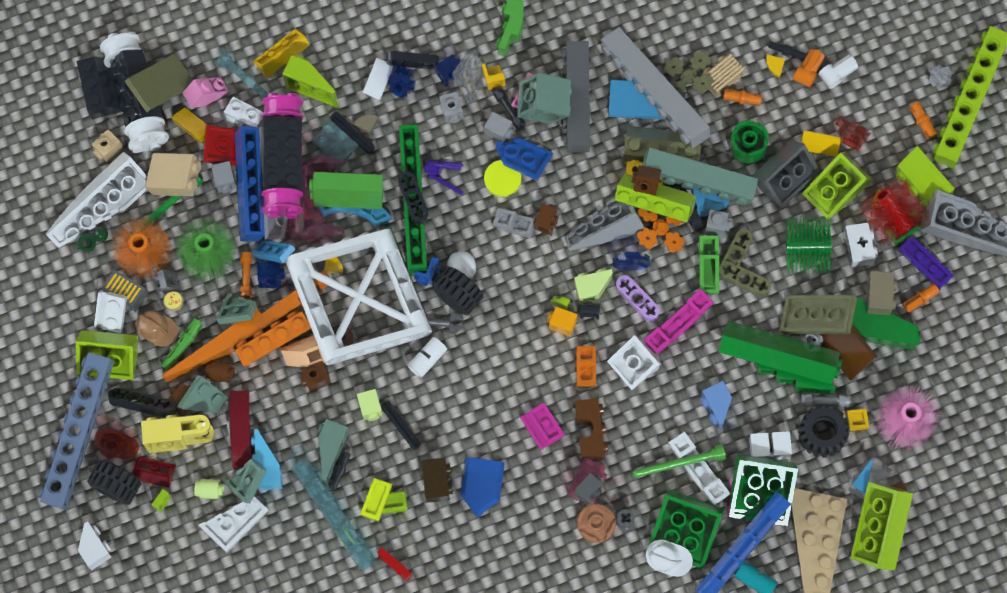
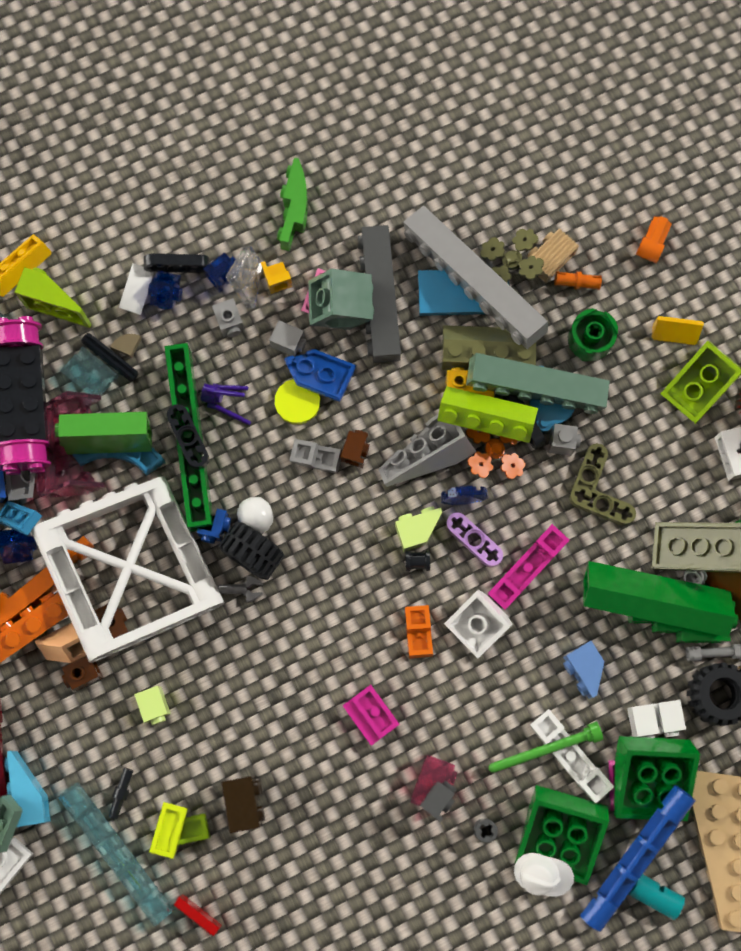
camera: 10 degrees left, 5 degrees up
sand green slope [318,419,349,485] -> none
yellow tile [324,257,343,274] -> none
black axle [381,400,421,450] -> none
white pin [407,337,447,378] -> none
blue tile [461,457,505,518] -> none
black bar [493,88,526,130] -> none
light orange brick [547,307,578,337] -> none
lime tile [550,296,570,311] -> none
reddish brown arch [575,398,608,462] -> none
nougat tile [577,503,616,543] -> none
reddish brown brick [631,165,661,196] -> none
bright green slope [699,236,719,293] -> none
dark grey slope [752,139,821,209] -> none
yellow tile [766,54,785,78] -> none
black bar [768,41,806,60] -> none
green piece [785,216,832,274] -> none
white piece [818,54,858,89] -> none
clear red wing [835,117,871,152] -> none

